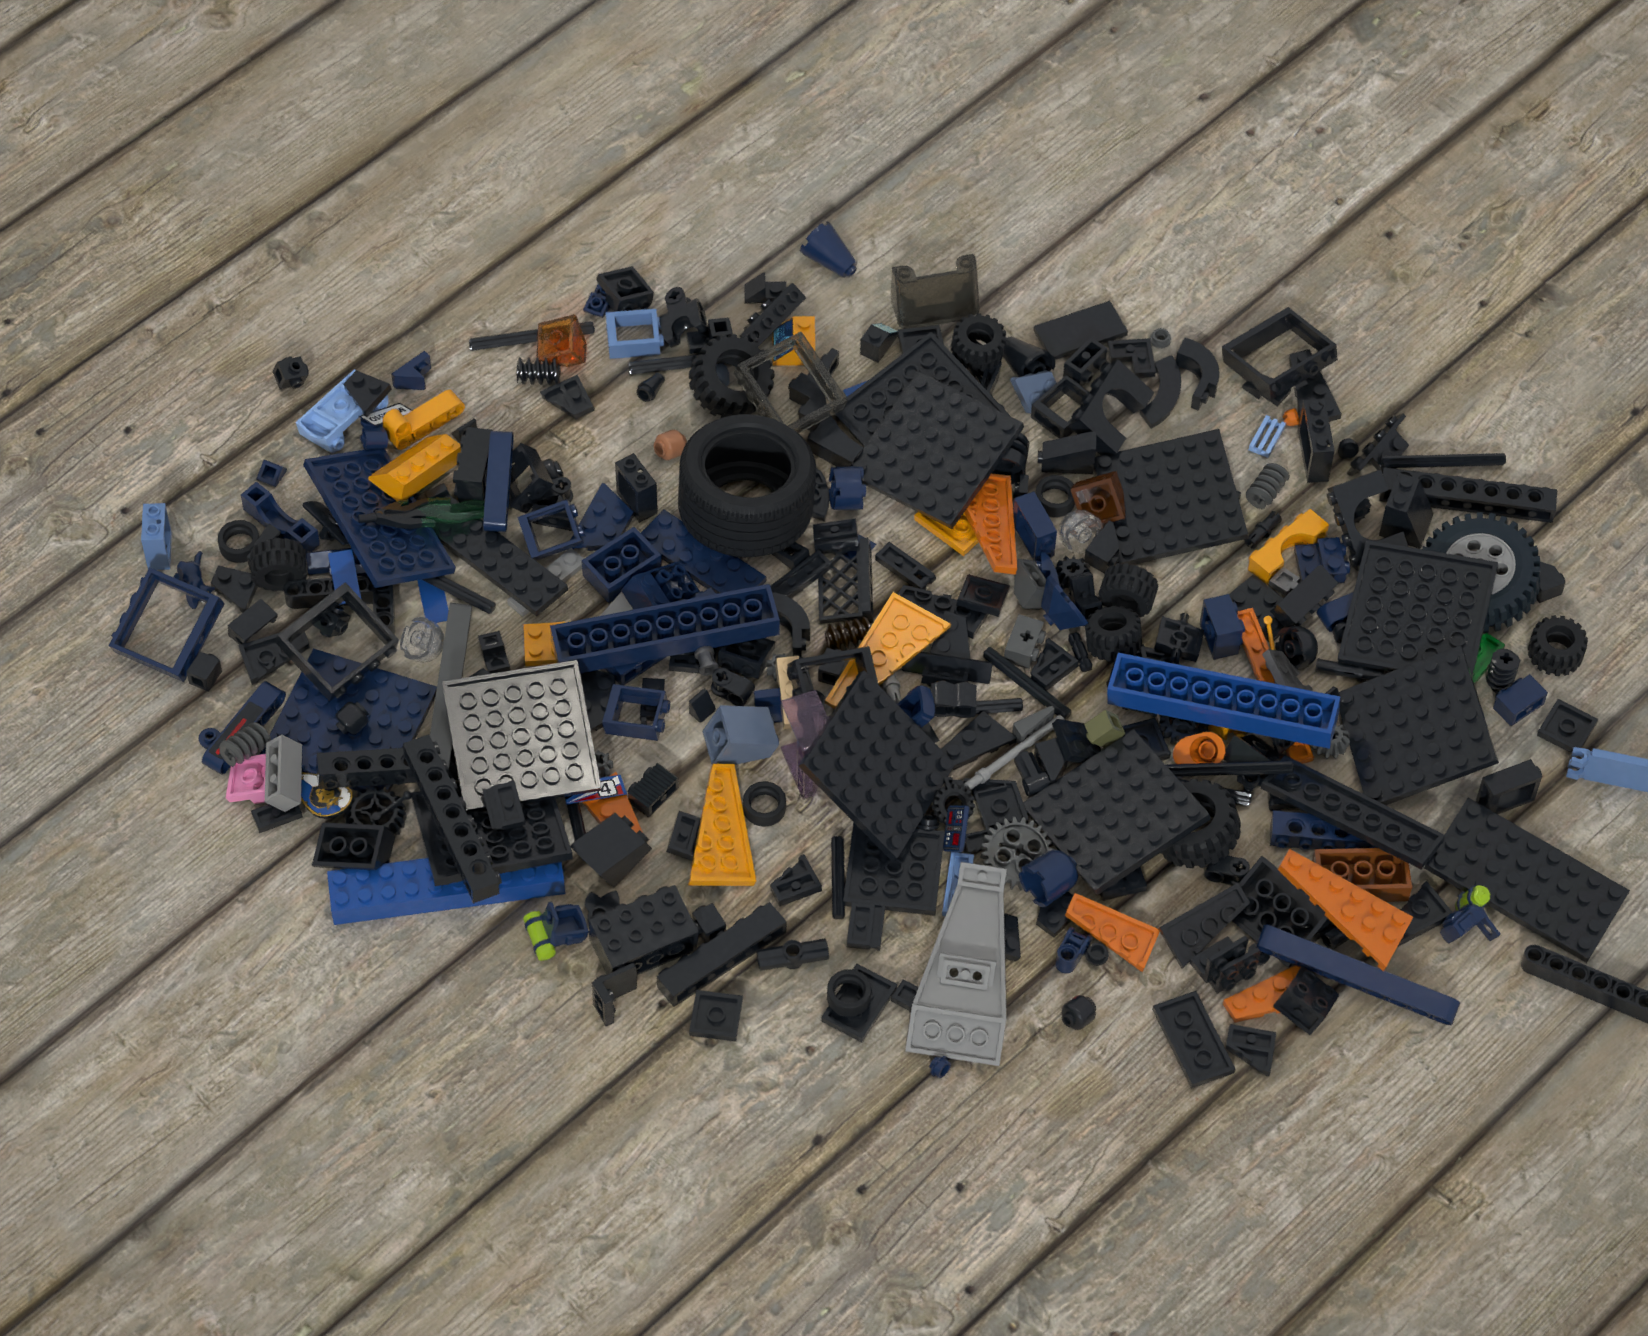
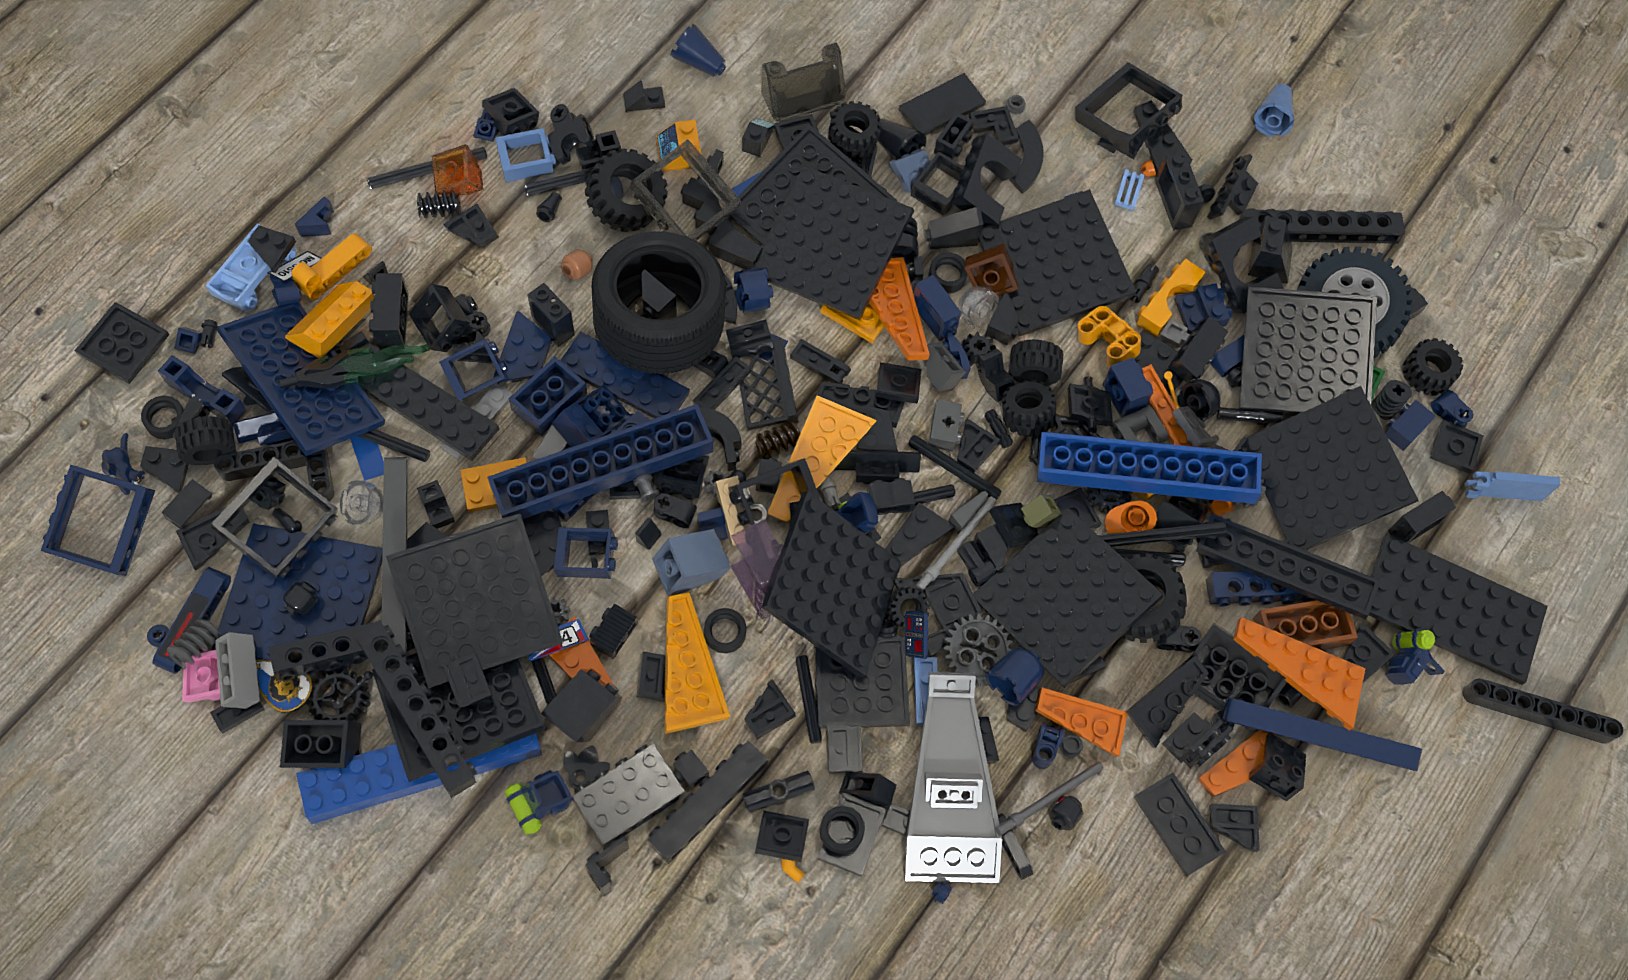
camera: 15 degrees left, 10 degrees up
medium blue window [141,503,172,570] -> none
black brick [186,651,222,692] -> none
black brick [272,356,309,390] -> none
blue sticker [328,549,361,605] -> none
dark blue beam [483,431,514,532] -> none
black plate [689,990,743,1042] -> none
black bracket [740,283,806,347] -> none
dark blue slope [1041,575,1088,630] -> none
black arch [1176,337,1220,411] -> none
dark grey piece [1246,463,1290,509] -> none
black axle [1381,453,1506,468] -> none
none -> black plate [74,302,170,384]
none -> black pin [199,319,218,348]
none -> black arm [272,508,302,533]
none -> black slope [642,270,677,320]
none -> black tile [755,810,809,862]
none -> light orange arm [781,859,805,883]
none -> black slope [839,772,897,807]
none -> flat silver bar [995,762,1103,836]
none -> black beam [998,813,1033,880]
none -> light orange beam [1077,306,1141,368]
none -> dark grey connector [1111,406,1168,443]
none -> medium blue cone [1254,84,1294,137]
none -> dark blue piece [1431,390,1474,428]

